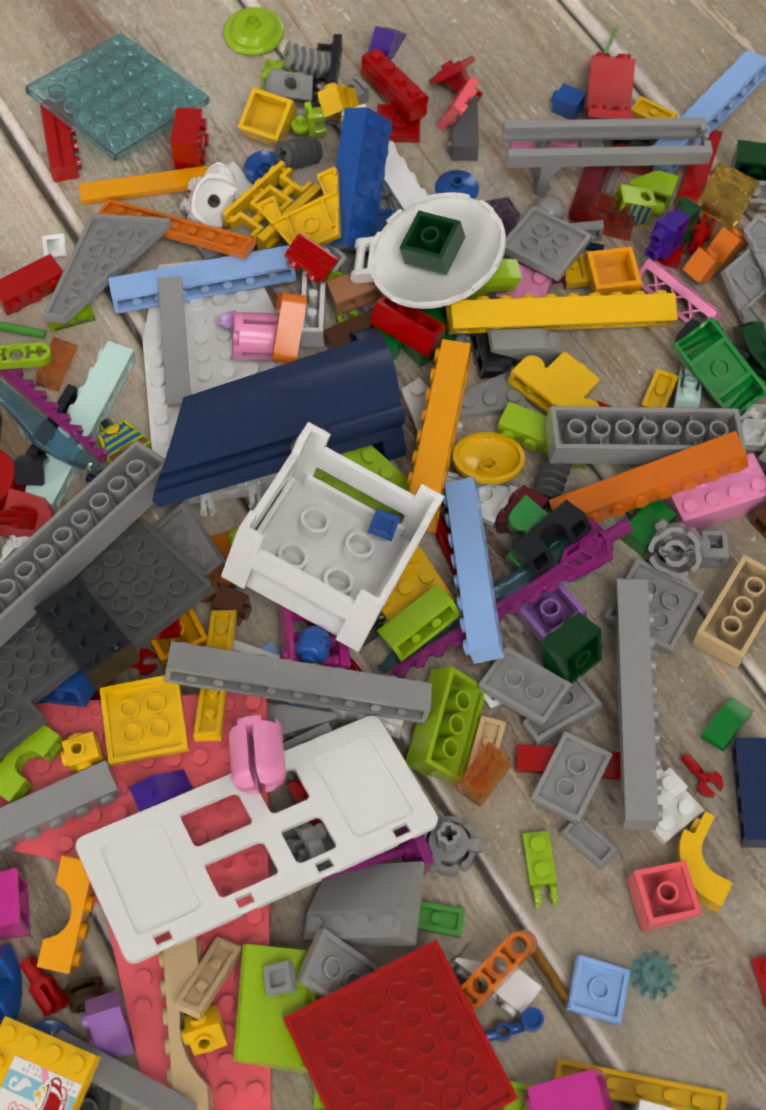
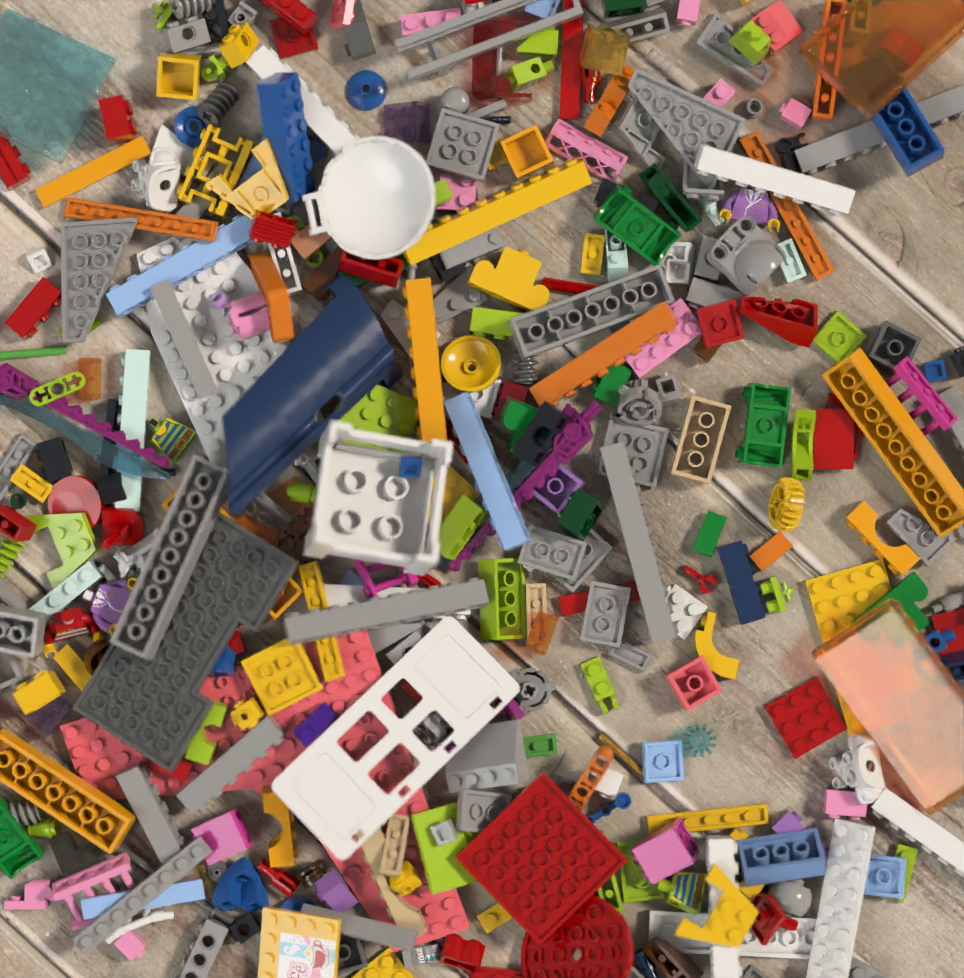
camera: 15 degrees left, 25 degrees up
black brick [34,578,140,691] -> none
bright pink cylinder [228,715,286,794] -> none
blue head [295,626,332,664] -> none
dark green brick [399,210,466,275] -> none
dark purple hips [645,195,702,261] -> none

